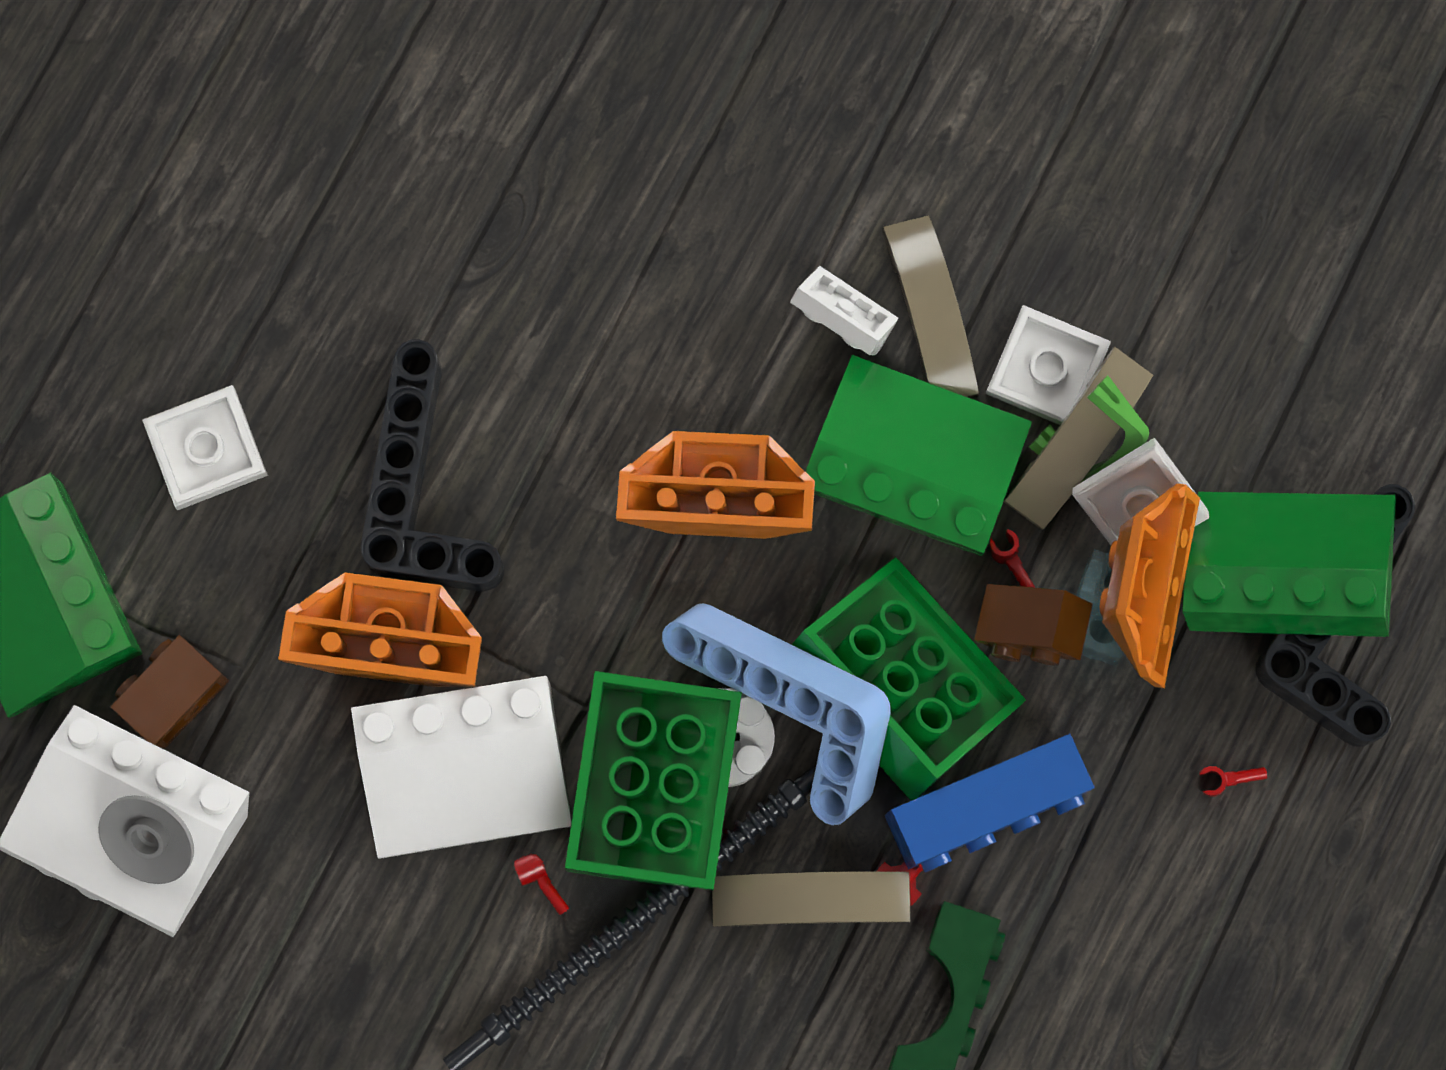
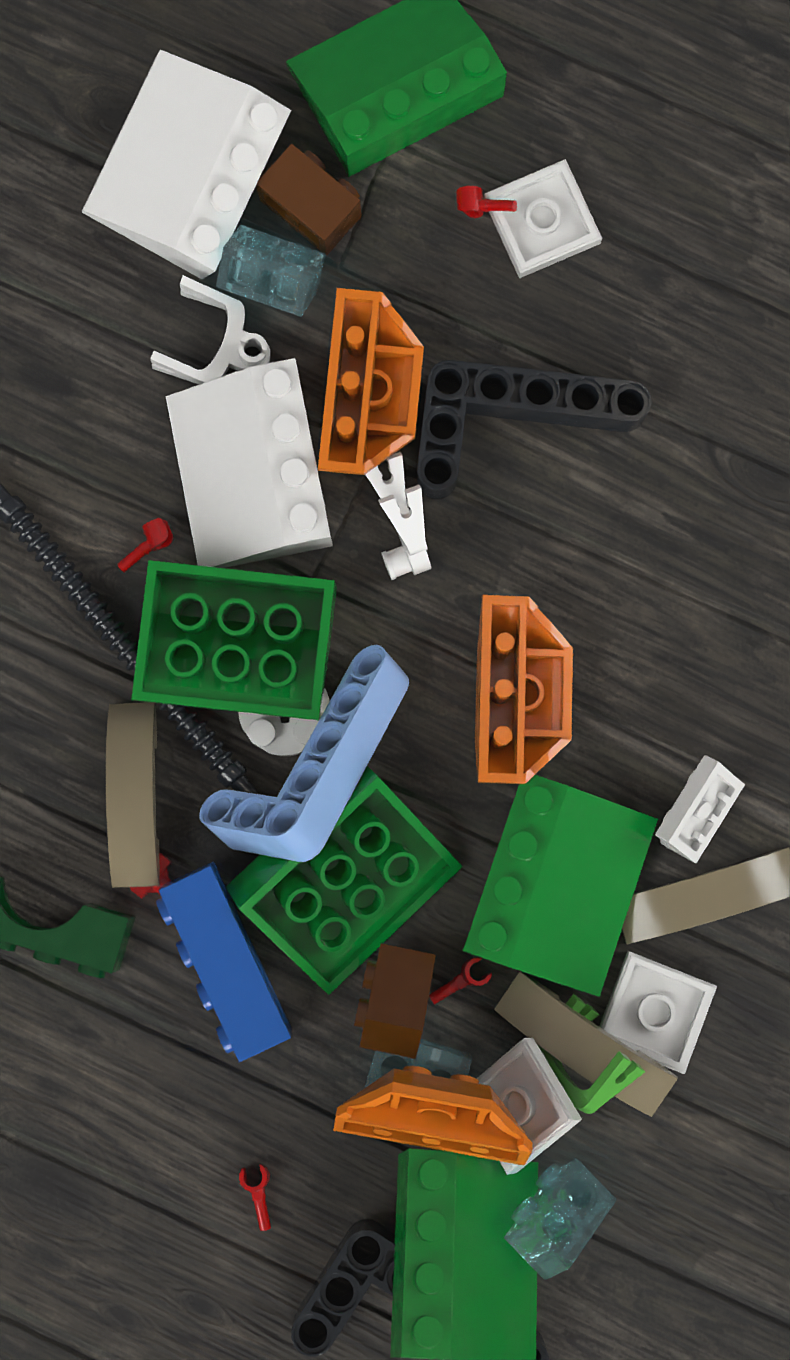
camera: 90 degrees right, 5 degrees up
light grey dish [98,795,194,884] -> none
none -> white piece [151,275,270,385]
none -> clear light blue brick [216,225,325,317]
none -> white piece [366,452,431,580]
none -> red hand [456,186,517,218]
none -> clear light blue brick [504,1158,617,1280]

